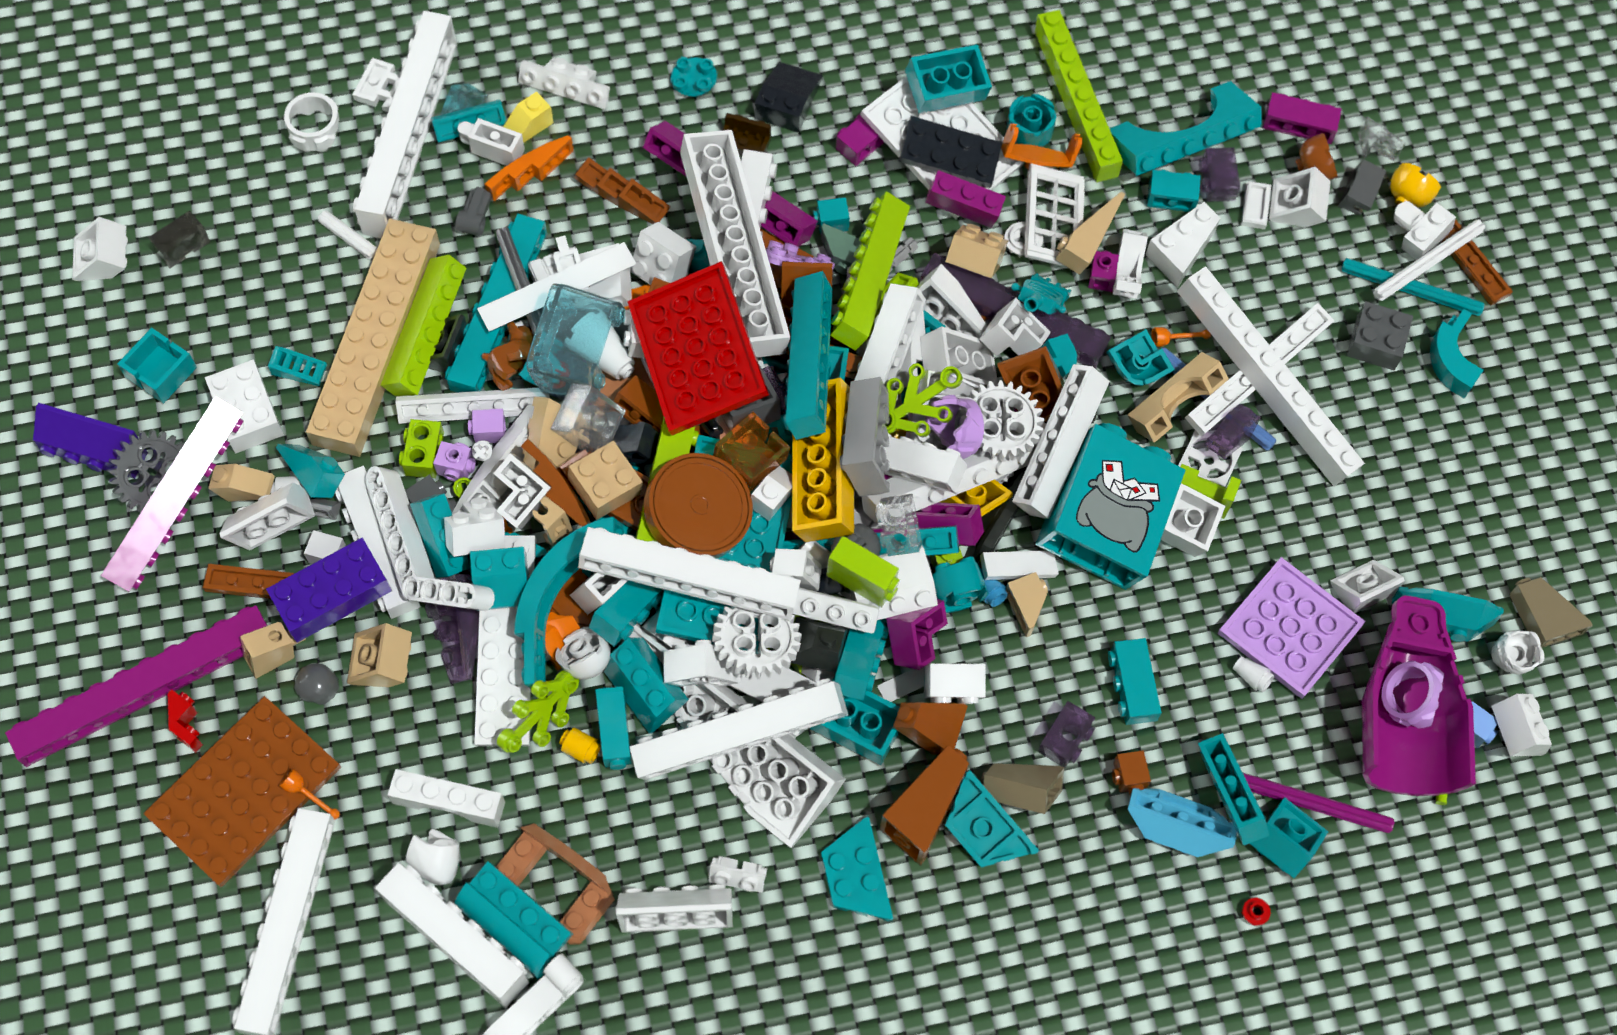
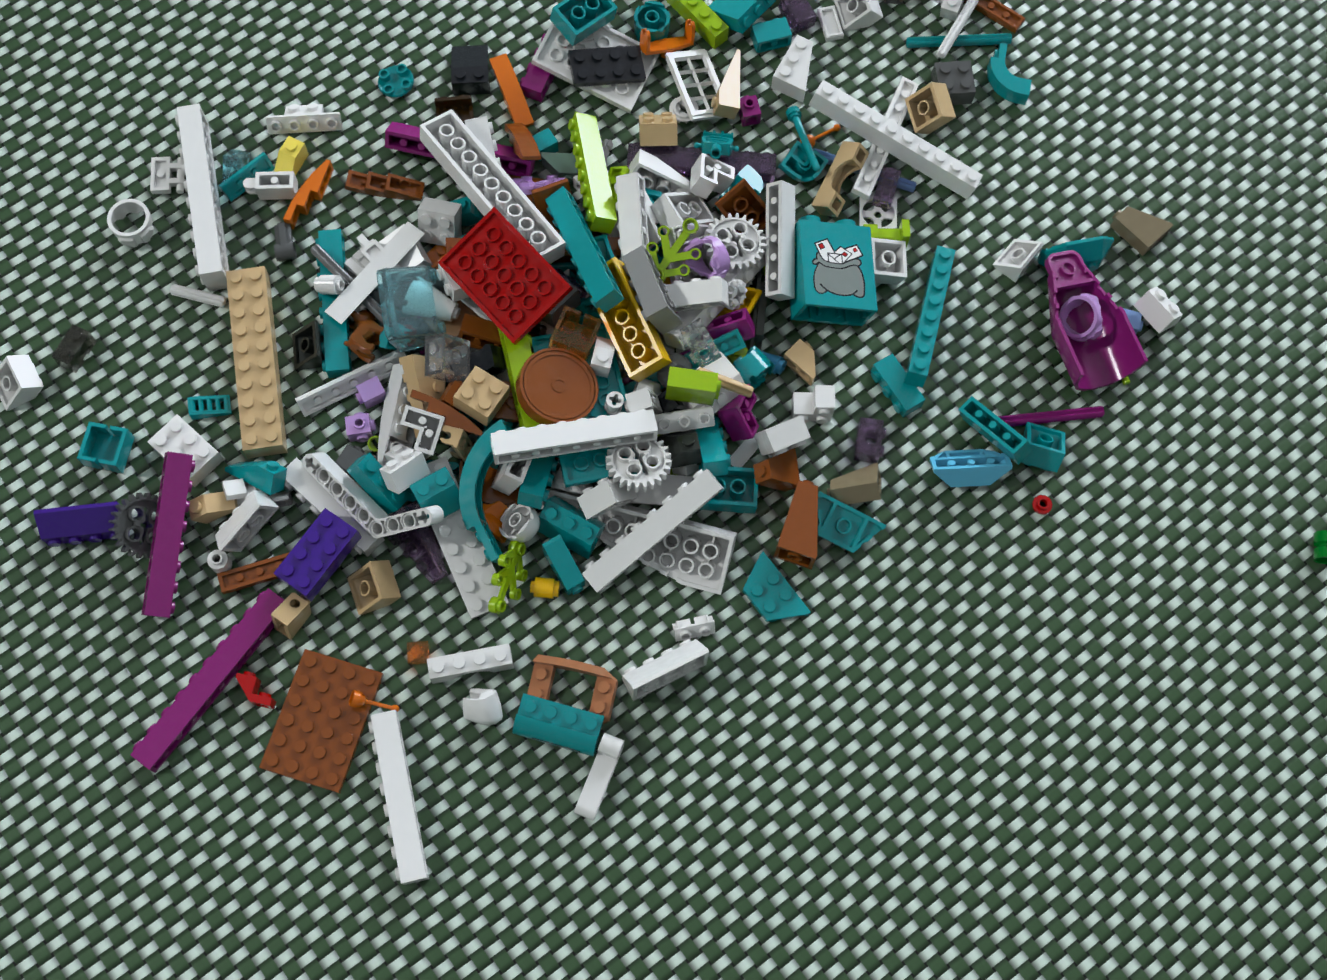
camera: 25 degrees left, 5 degrees up
dark grey hair [294,663,339,705] -> none
white brick [304,530,346,564] -> none
white brick [375,862,529,1009] -> none
lime brick [380,255,466,397] -> none
lime brick [399,419,444,479] -> none
white axle [472,440,492,461] -> none
magenta brick [925,170,1006,228] -> none
white tile [980,551,1059,580] -> none
dark orange brick [1112,750,1151,795] -> none
white arch [1113,229,1148,299] -> none
lavender plate [1218,557,1366,699] -> none
white cone [1233,656,1274,693] -> none
white hair [1491,630,1544,675] -> none
none -> white brick [207,549,232,573]
none -> white tile [222,478,247,500]
none -> white brick [314,275,345,295]
none -> clear orange plate [407,641,429,664]
none -> orange slope [489,53,534,127]
none -> dark orange slope [505,123,541,160]
none -> white bush [604,391,624,415]
none -> tan axle [698,367,754,398]
none -> white gear [725,279,748,310]
none -> teal piece [786,106,821,172]
none -> white brick [791,385,835,424]
none -> teal brick [904,245,956,388]
none -> tan brick [905,82,956,134]

